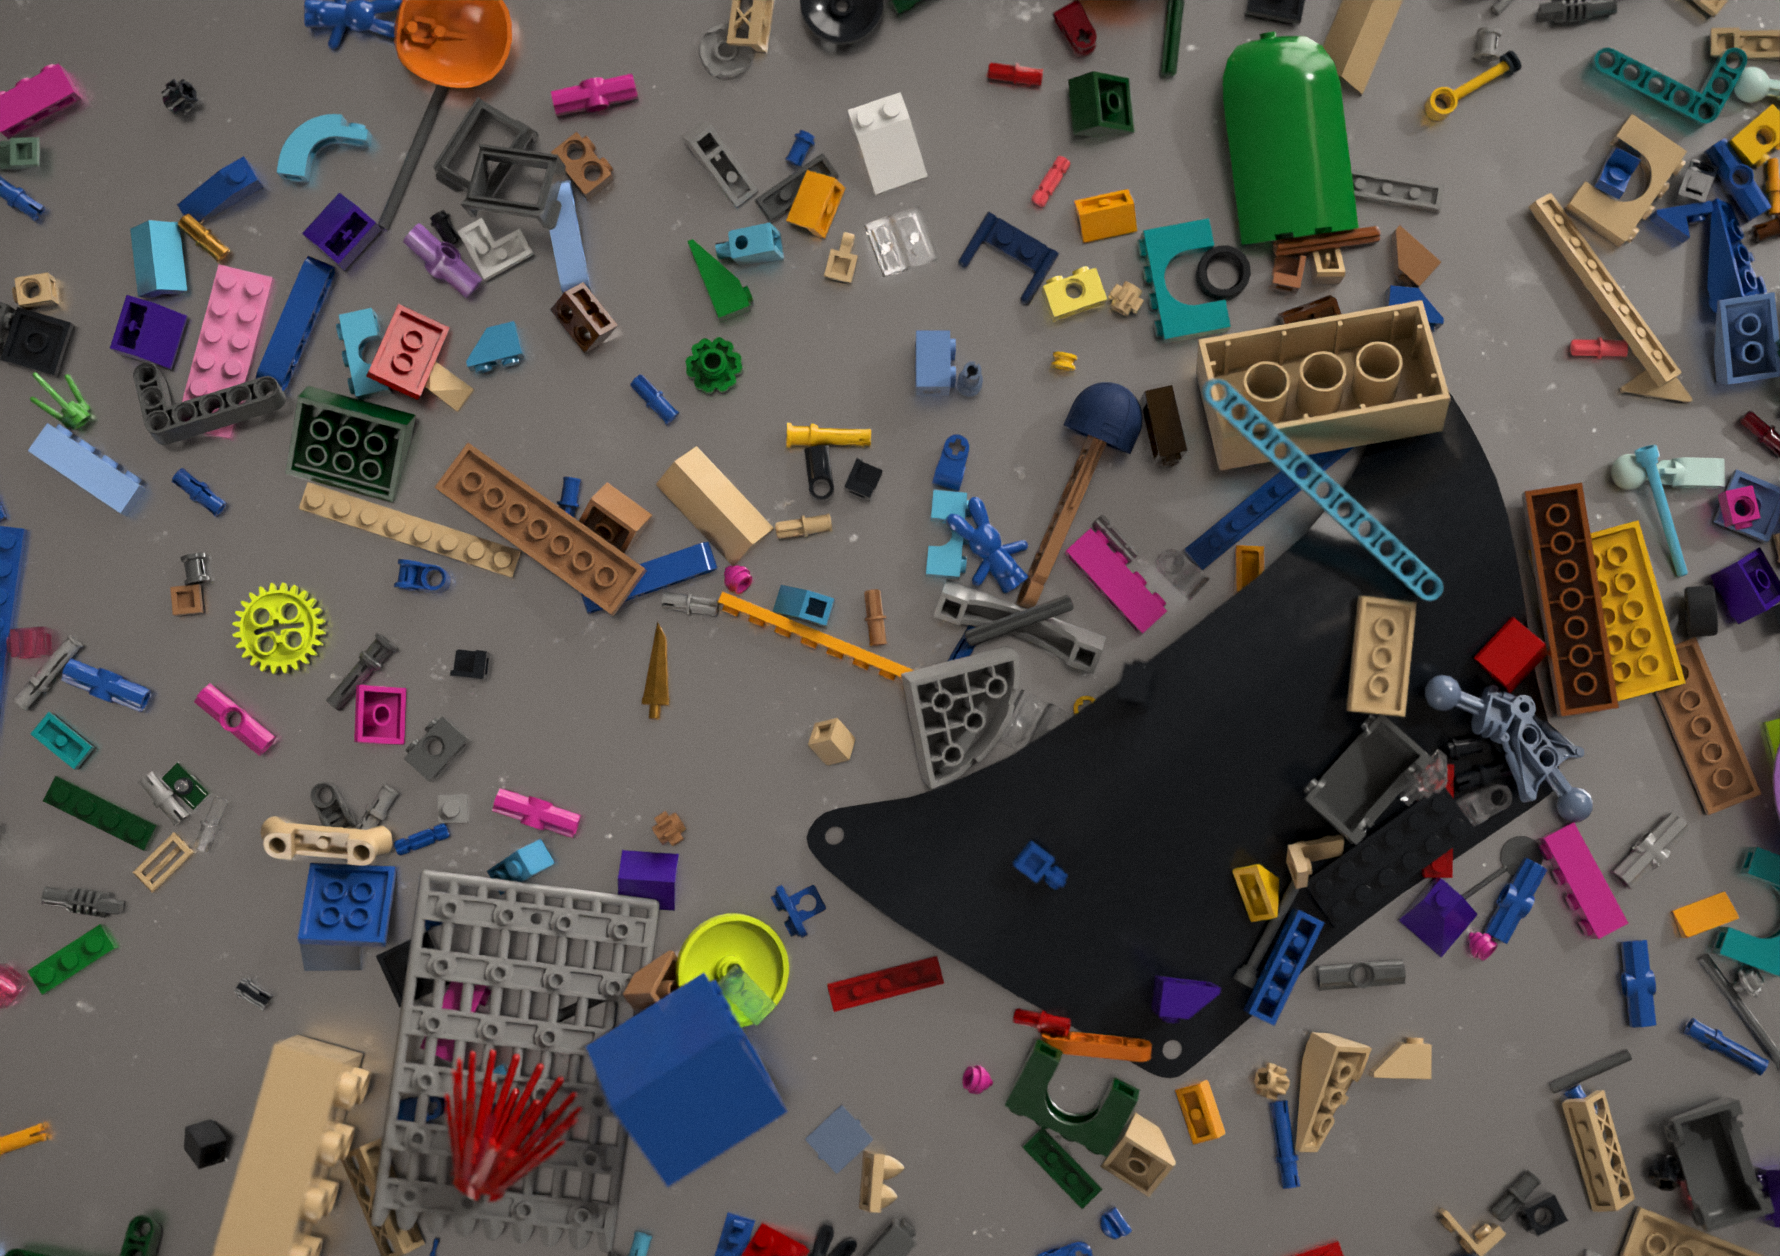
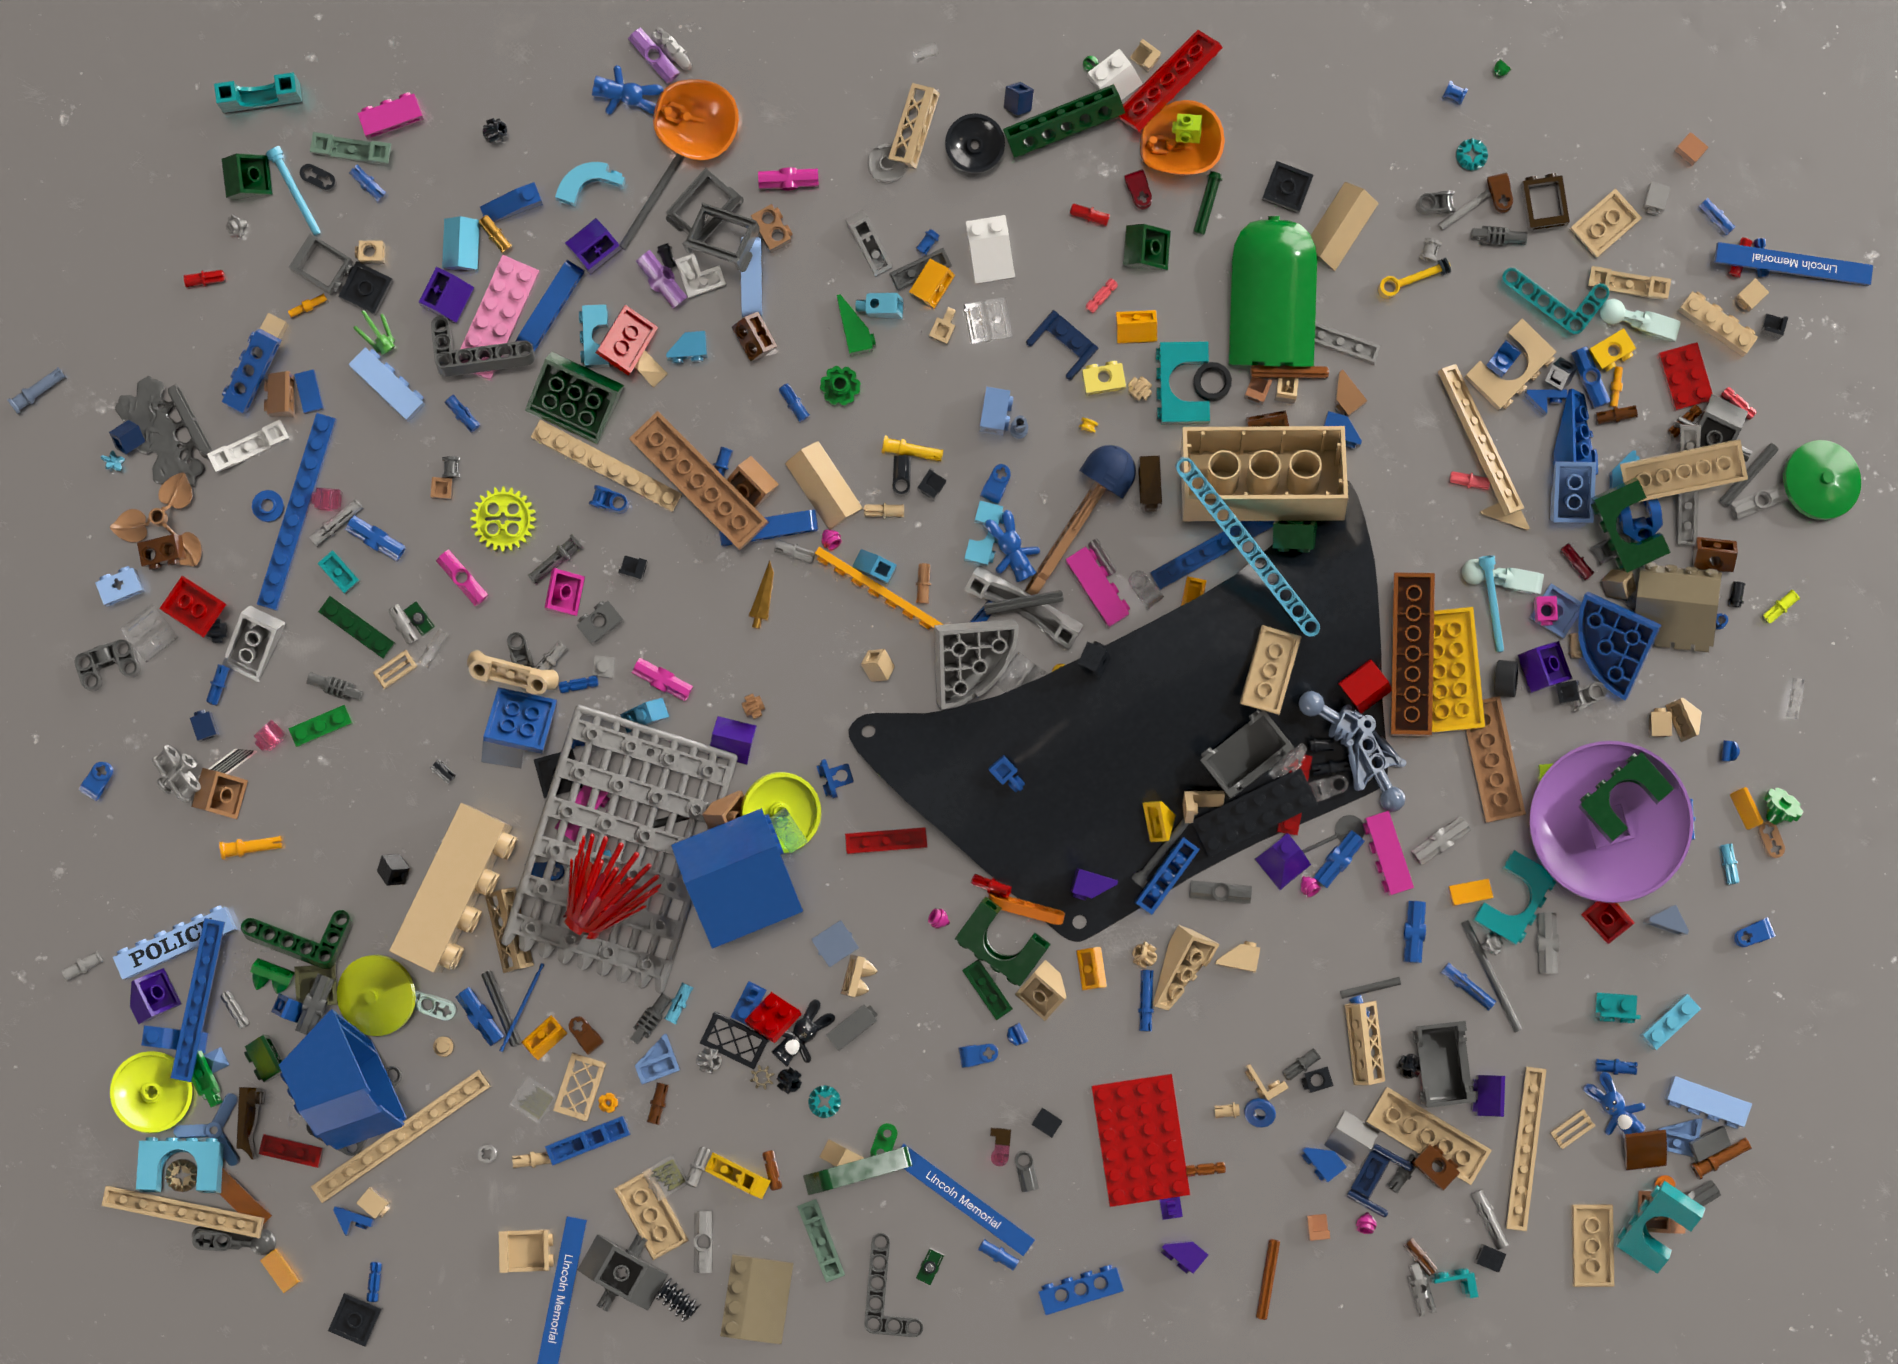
camera: 10 degrees right, 0 degrees up
none -> dark green slope [1273,521,1317,552]

